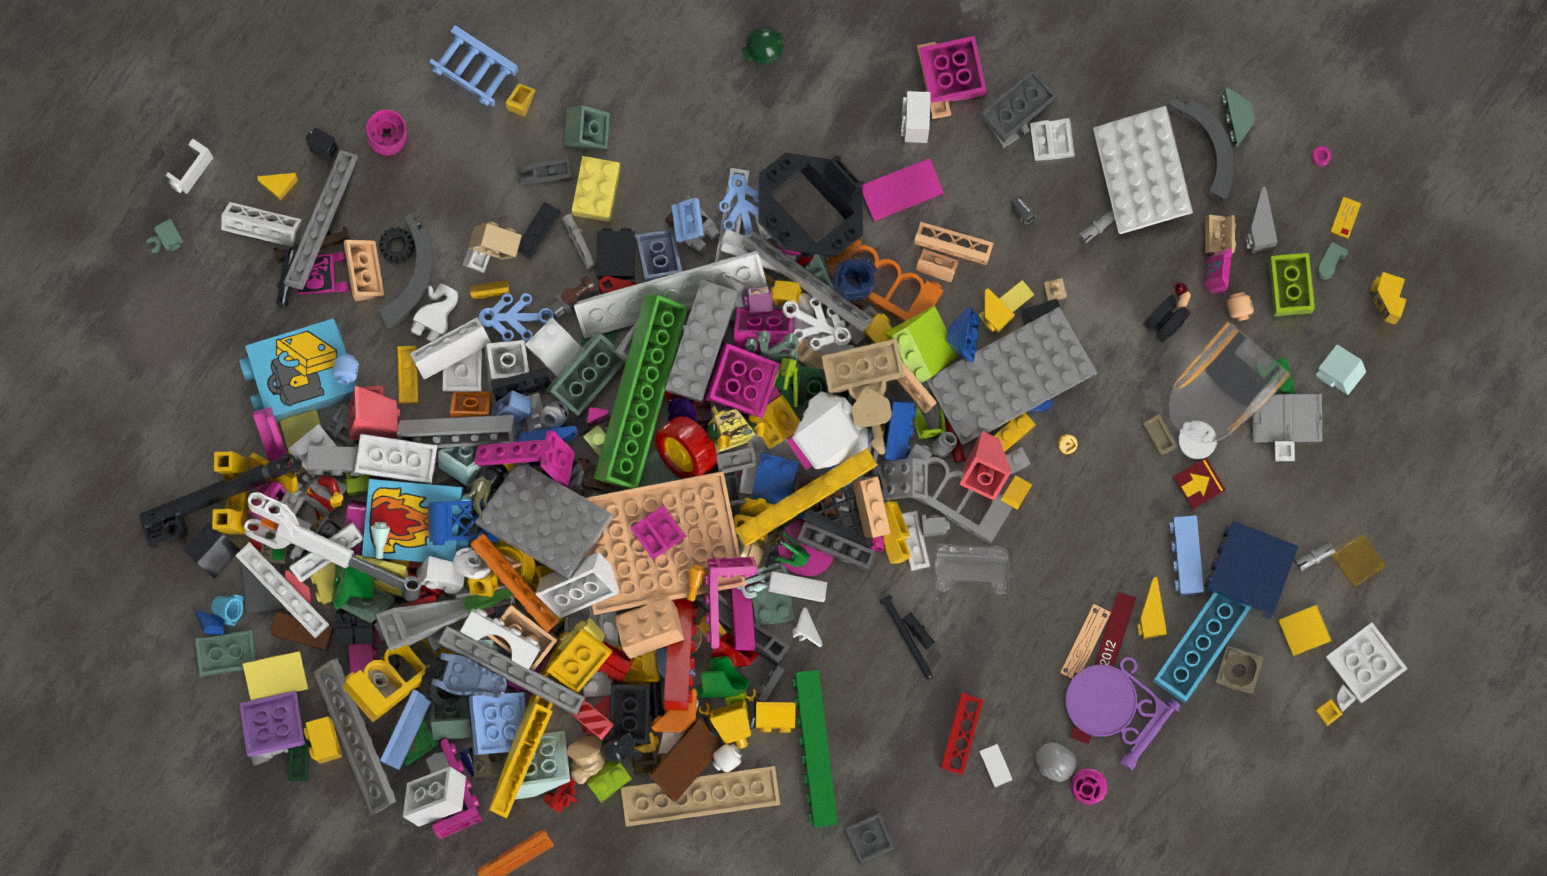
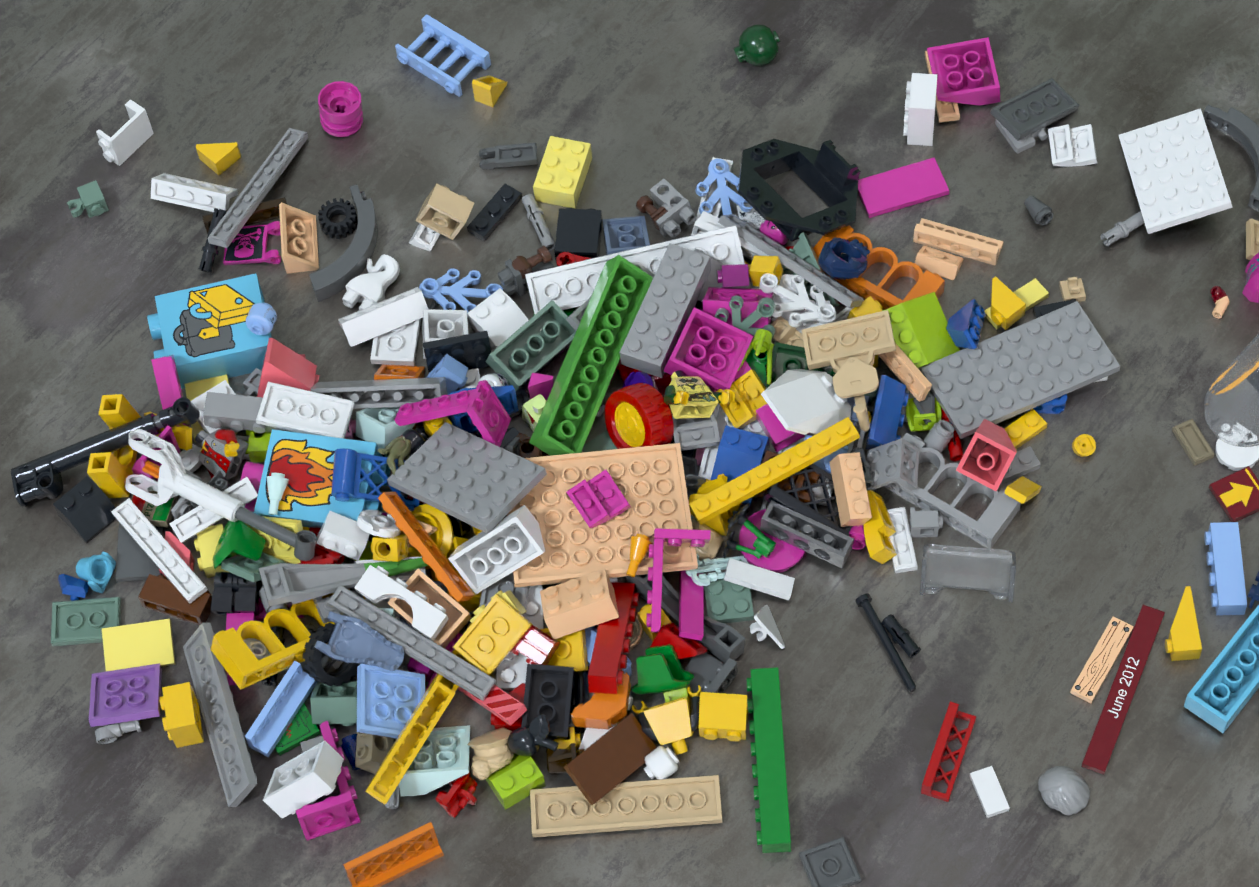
camera: 10 degrees right, 20 degrees down
dark green hinge [288,727,310,781] -> none
black brick [306,127,339,161] -> none
yellow tile [397,346,419,404] -> none
yellow slope [470,280,510,300] -> none
sand green slope [564,105,610,150] -> none
light blue plate [671,198,704,243] -> none
medium lavender piece [1065,657,1180,771] -> none
dark pink piece [1070,768,1108,805] -> none
black wheel [1143,295,1191,343] -> none

